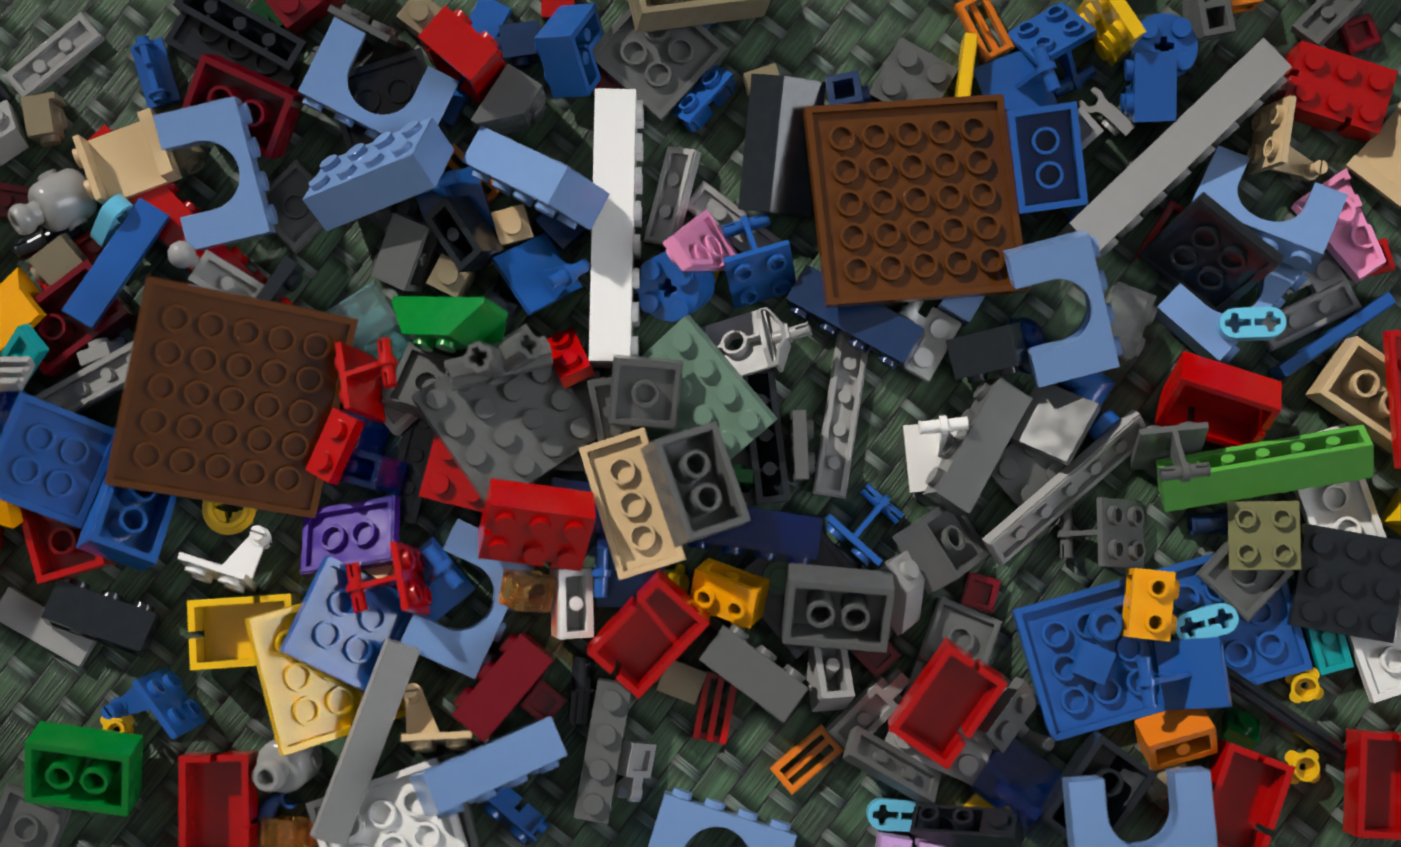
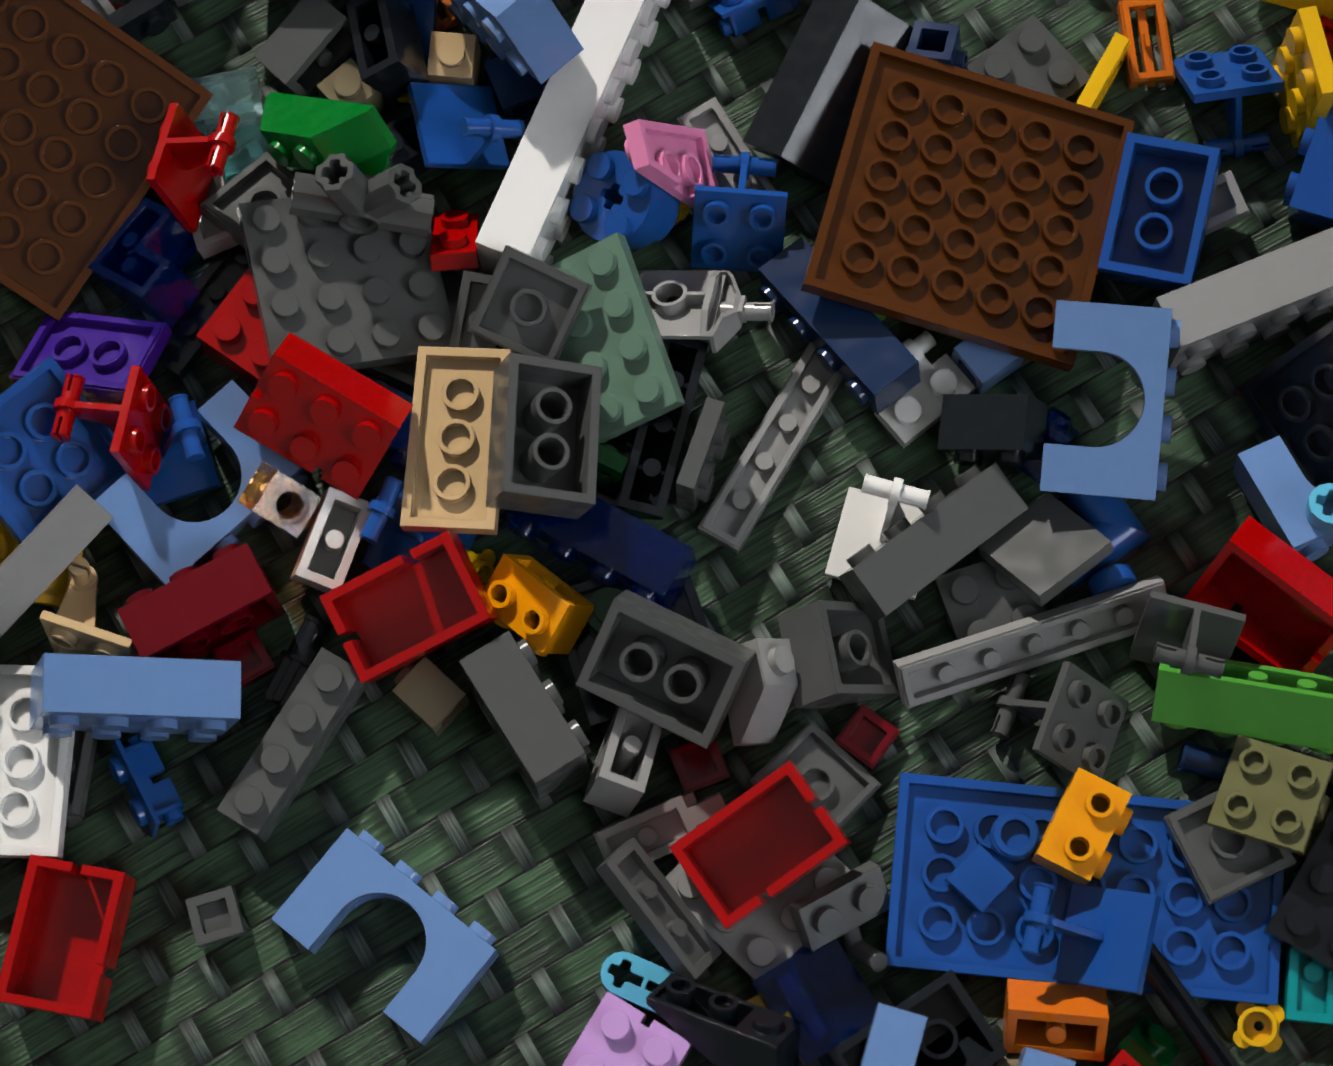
camera: 30 degrees right, 10 degrees down
red plate [305,408,365,485] -> none
light grey plate [614,740,657,802] -> none
light grey tile [643,146,701,247] -> none
red tile [692,670,737,745] -> none
orange tile [769,724,844,795] -> none
blue plate [824,483,905,566] -> none
blue plate [974,43,1062,112] -> none
light grey plate [1078,87,1135,137] -> none
clear brick [1105,281,1157,362] -> none
medium azure beam [1173,603,1239,639] -> none

